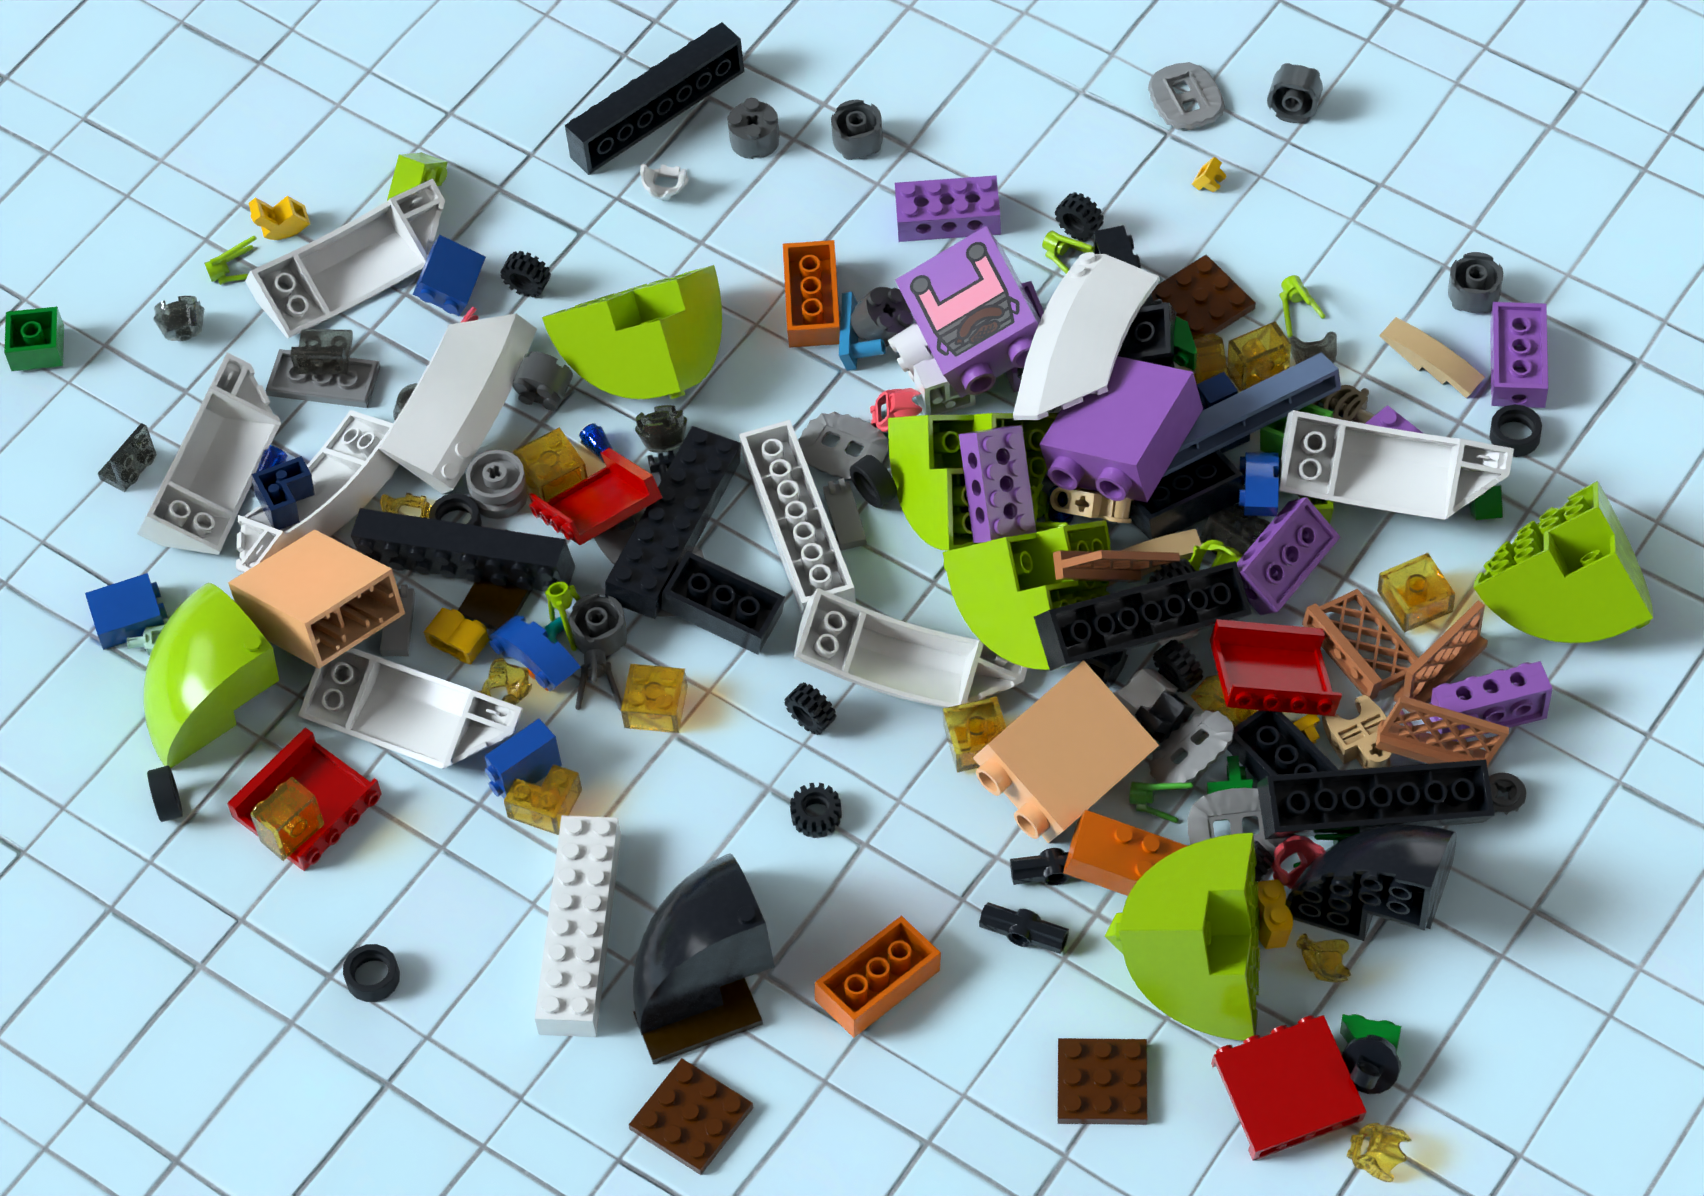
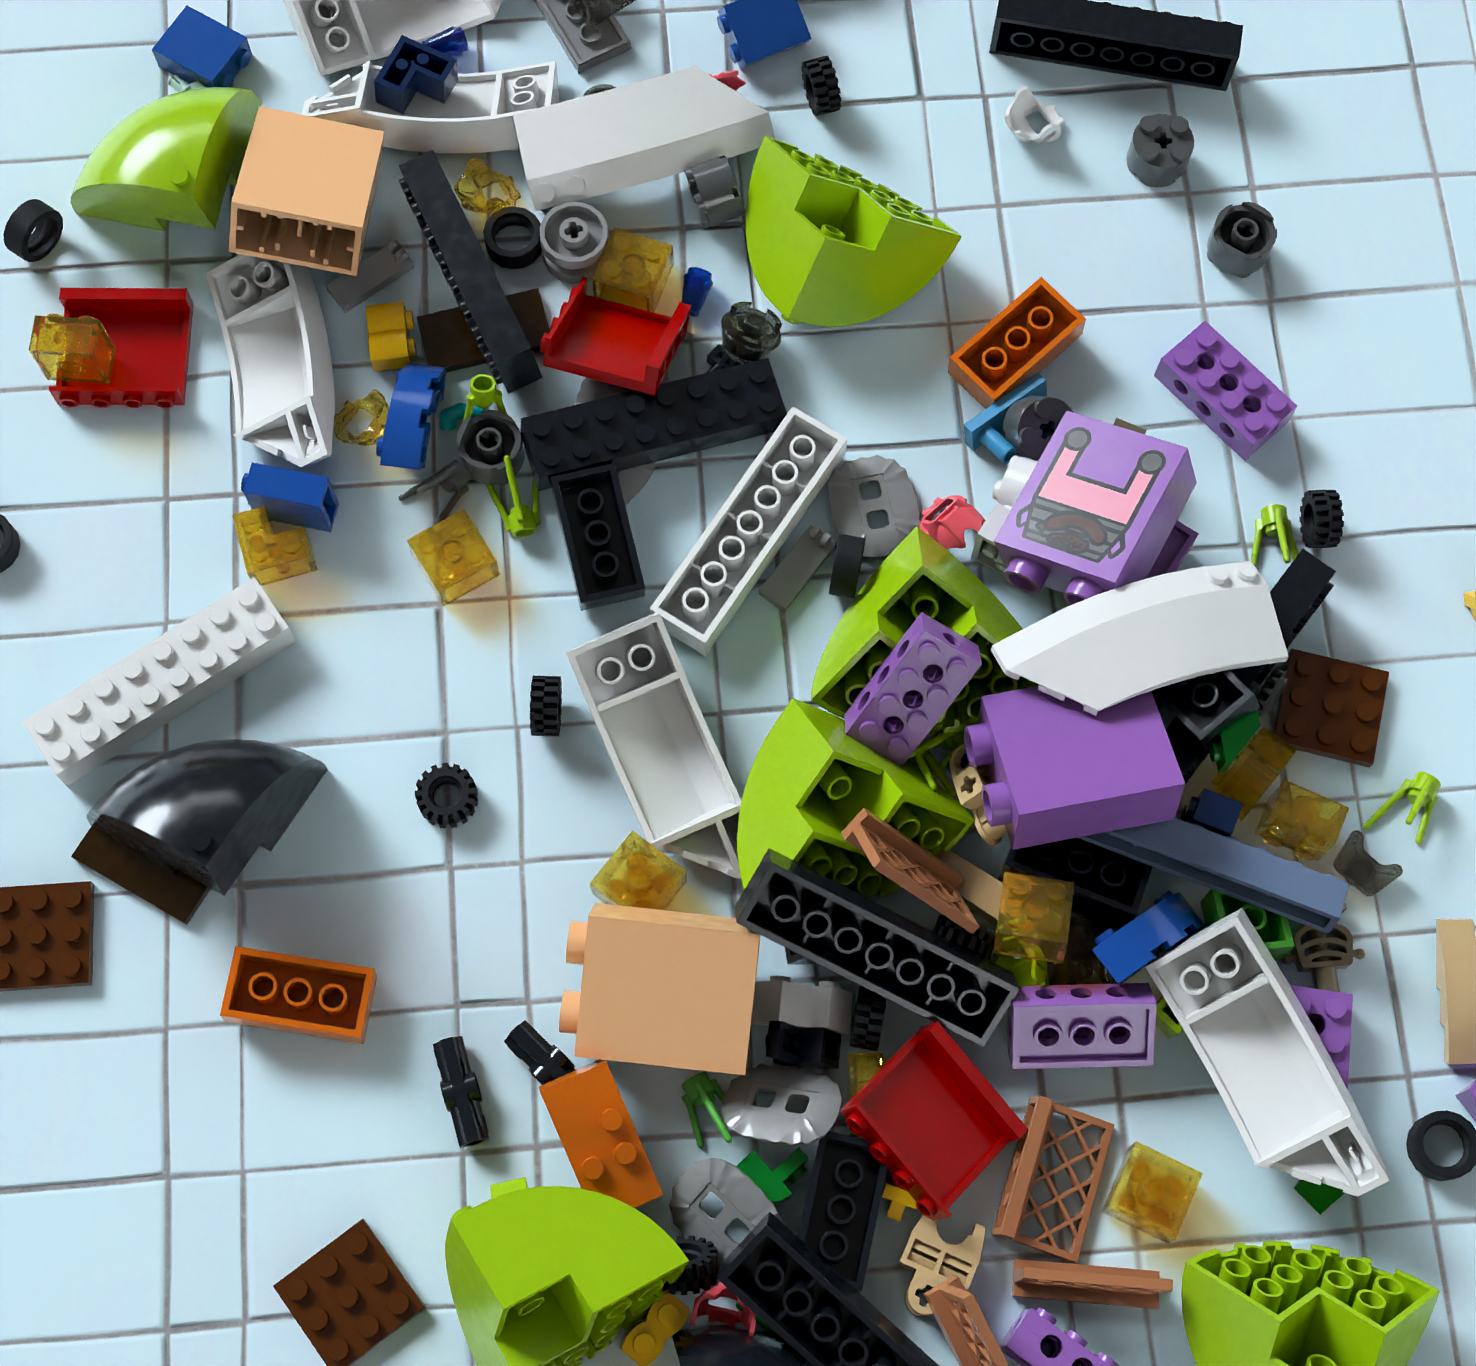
camera: 45 degrees right, 15 degrees up
none -> lime plant [486,455,541,538]
none -> clear yellow brick [993,872,1074,964]

